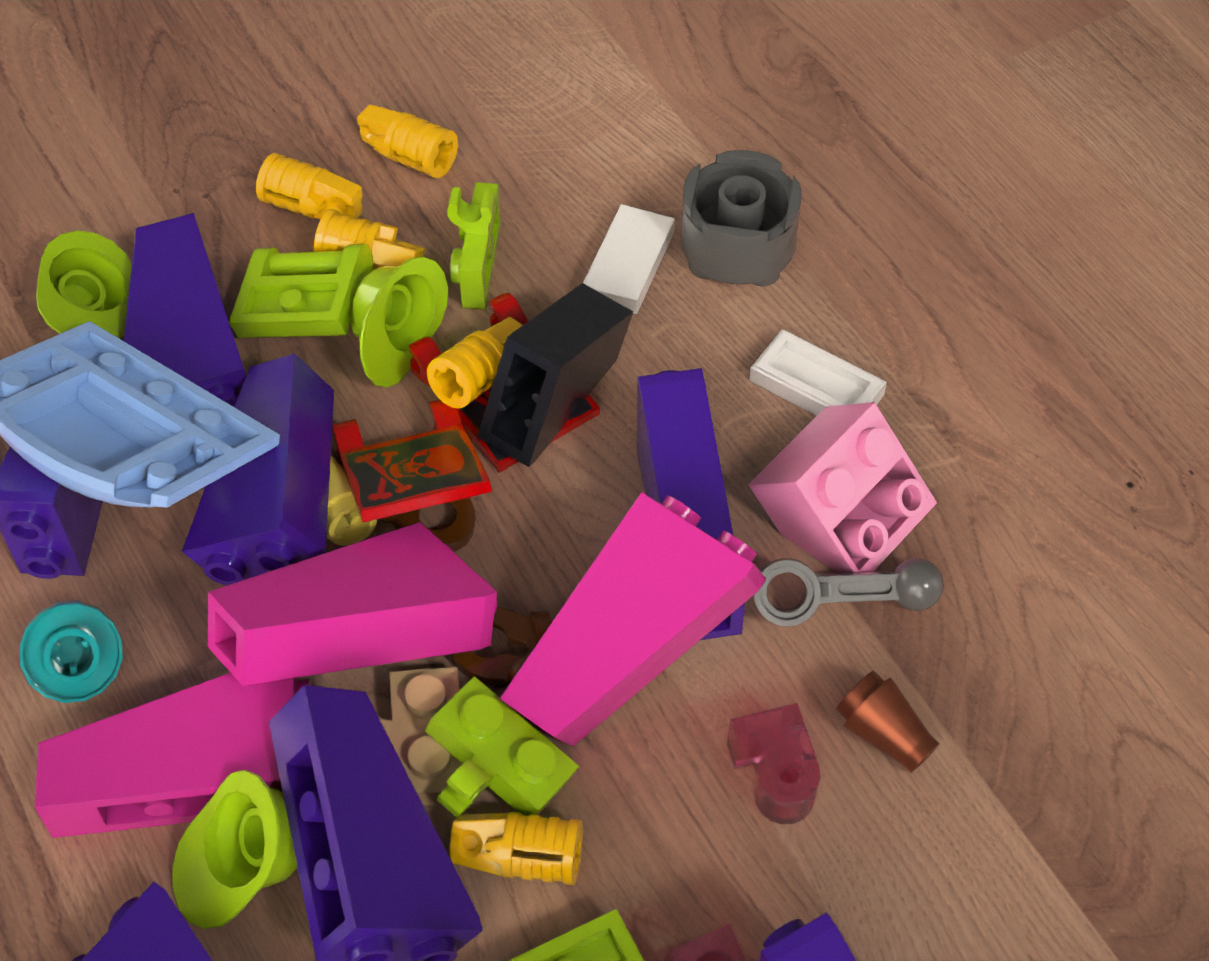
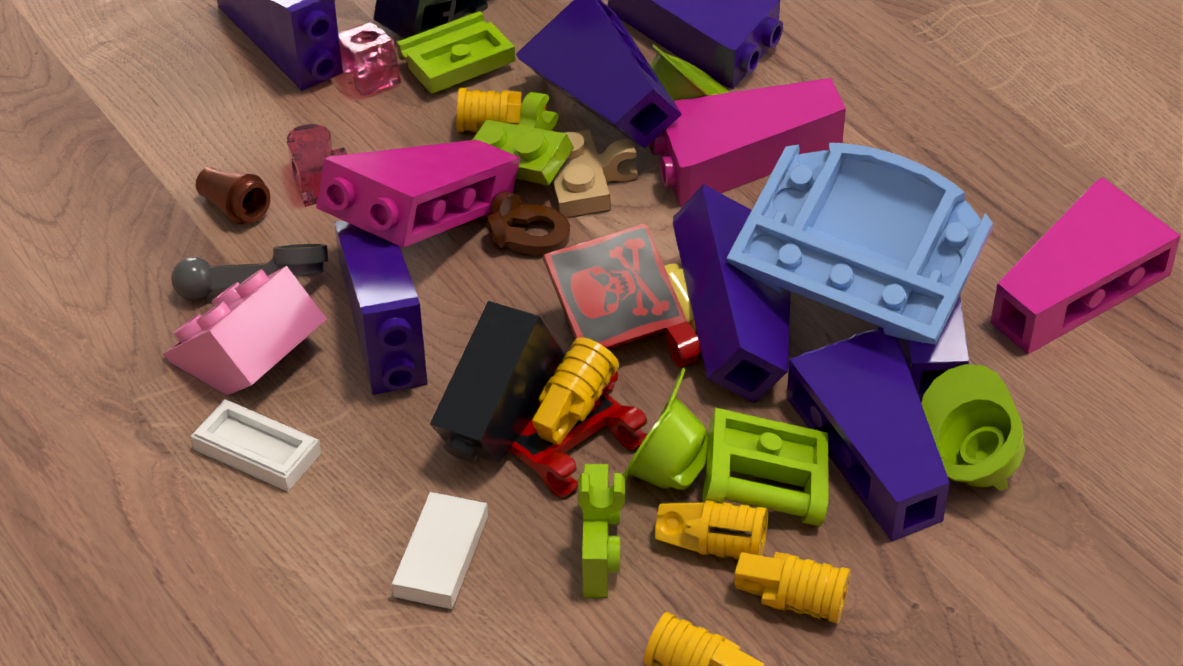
camera: 175 degrees right, 10 degrees down
dark pink slope [208,522,497,686] -> none
dark grey brick [681,150,802,286] -> none

